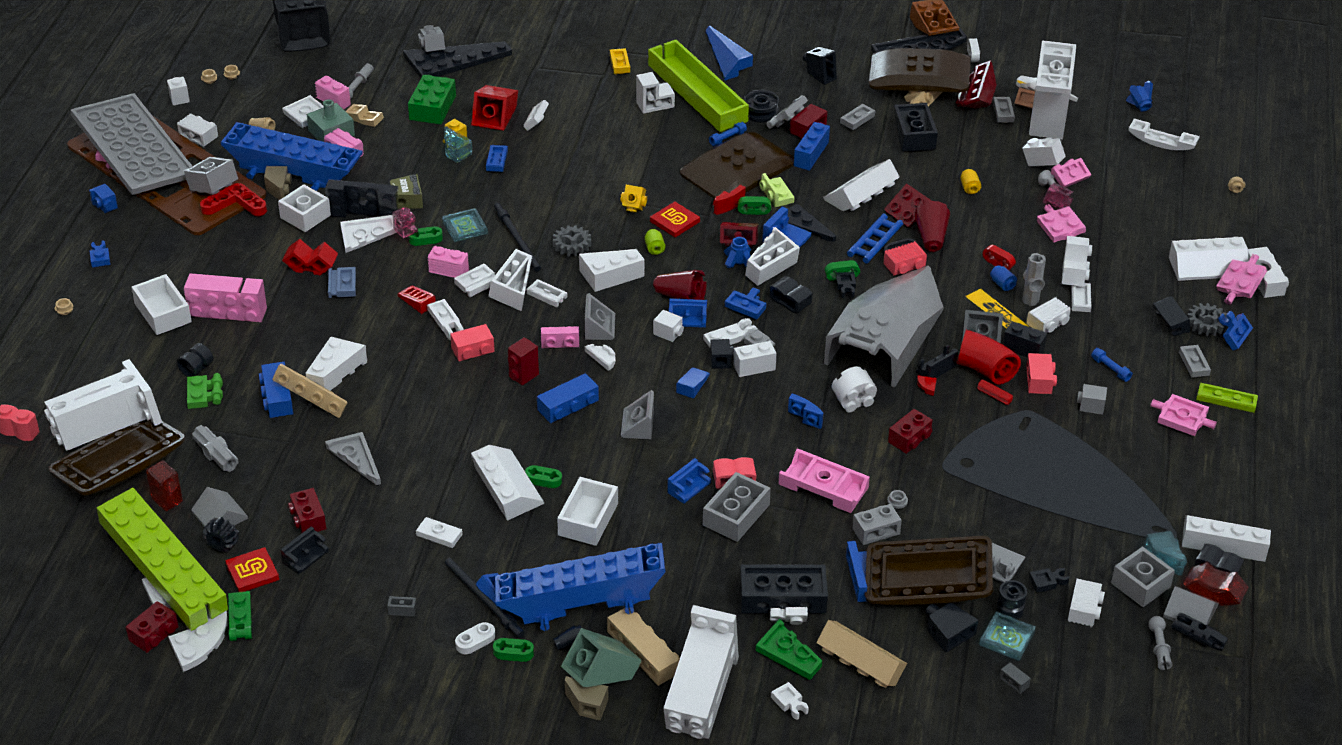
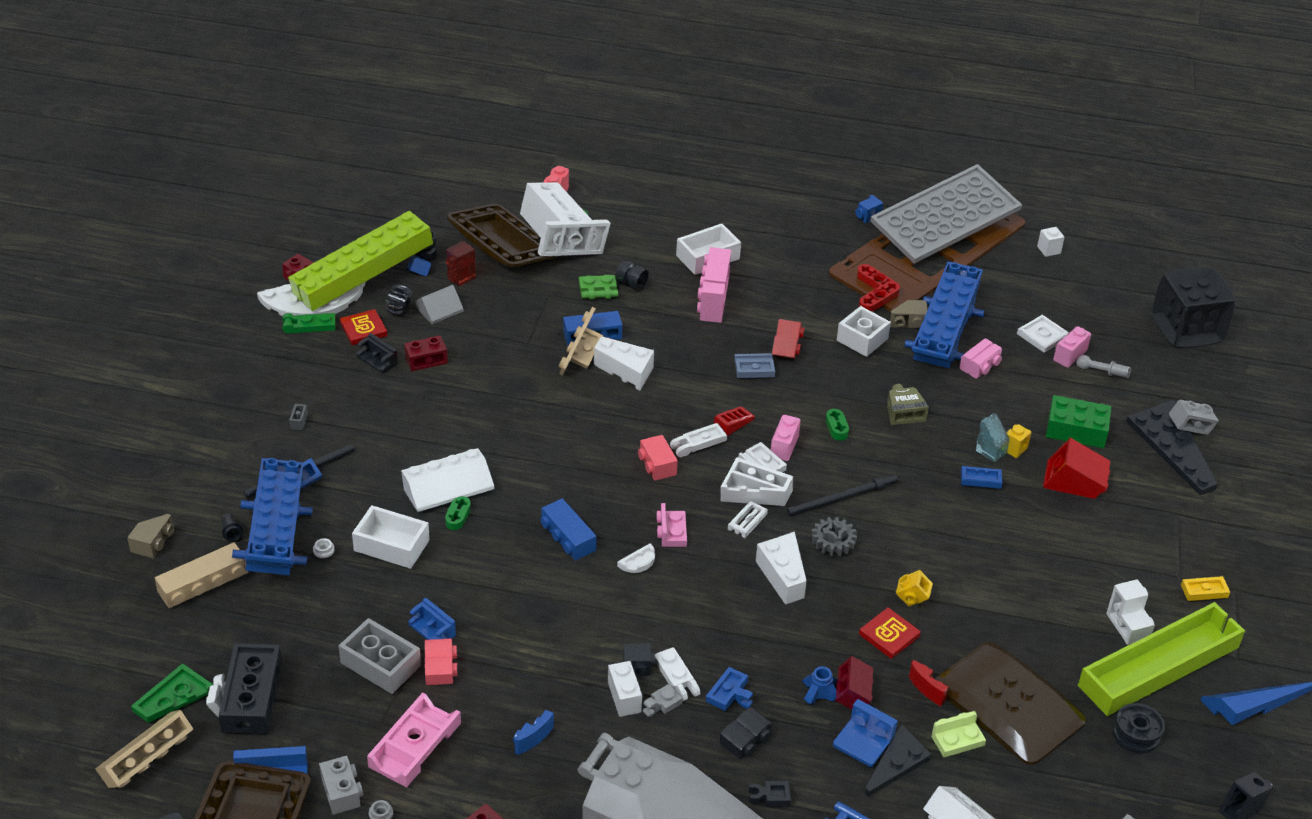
camera: 90 degrees right, 0 degrees up
tan plate [55,298,73,315] -> none
blue plate [90,241,111,267] -> none
white brick [177,114,218,147] -> none
light grey brick [184,157,238,194] -> none
light grey piece [192,425,238,472] -> none
tan plate [201,69,217,84] -> none
tan plate [224,65,240,80] -> none
tan cone [249,117,275,130] -> none
sand green brick [306,99,355,142] -> none
black piece [325,180,401,222] -> none
light grey wing [325,432,381,485] -> none
white wing [340,215,397,253] -> none
tan slope [346,104,384,127] -> none
clear pink brick [392,207,418,238] -> none
white plate [416,517,462,548] -> none
clear light blue tile [442,208,488,242] -> none
white plate [455,622,495,654] -> none
green beam [493,638,534,662] -> none
dark red brick [508,337,539,385] -> none
white plate [523,100,549,131] -> none
sand green slope [561,628,642,687] -> none
light grey slope [585,293,615,340] -> none
light grey slope [621,390,654,439] -> none
lime brick [645,229,665,255] -> none
dark red cone [653,270,707,300] -> none
white brick [653,310,684,342] -> none
white brick [664,605,739,739] -> none
blue hinge [669,299,707,328] -> none
blue slope [676,367,710,398] -> none
blue bar [709,122,747,146] -> none
green beam [738,196,771,215] -> none
white wedge [745,227,800,286] -> none
light grey plate [766,95,808,129] -> none
white plate [771,682,809,720] -> none
dark red brick [790,104,827,138] -> none
blue brick [794,122,830,171] -> none
green beam [824,260,860,281] -> none
white brick [832,367,877,412] -> none

